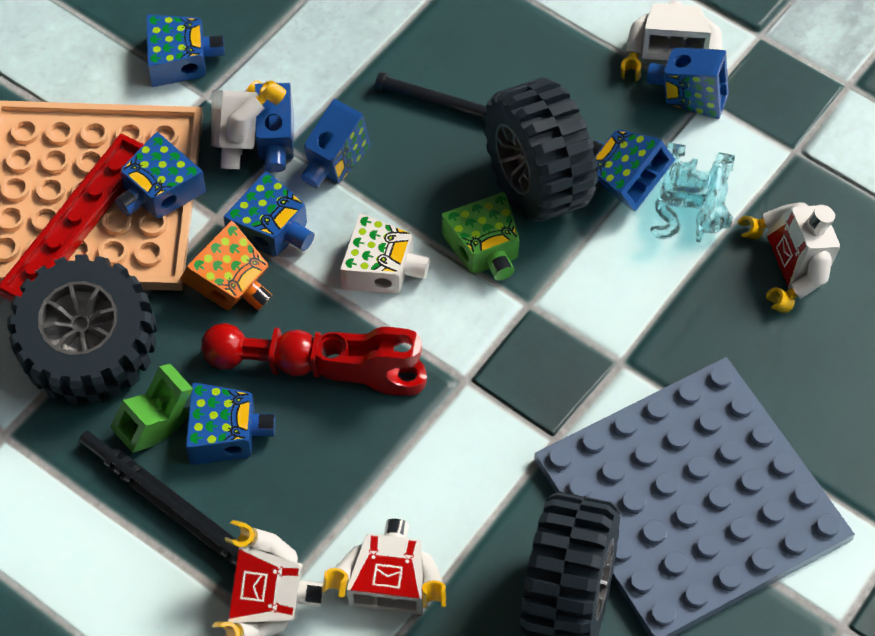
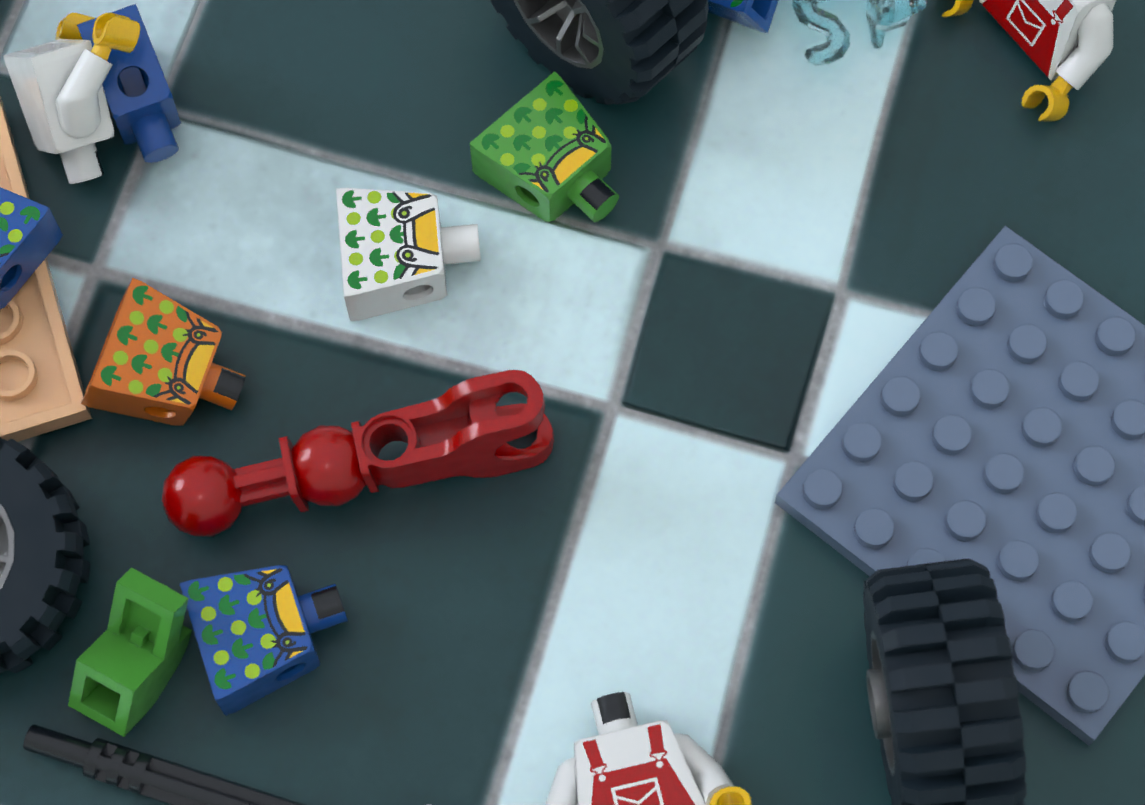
camera: 20 degrees left, 10 degrees up
blue torso [223,171,315,257] -> none
blue torso [300,98,371,188] -> none

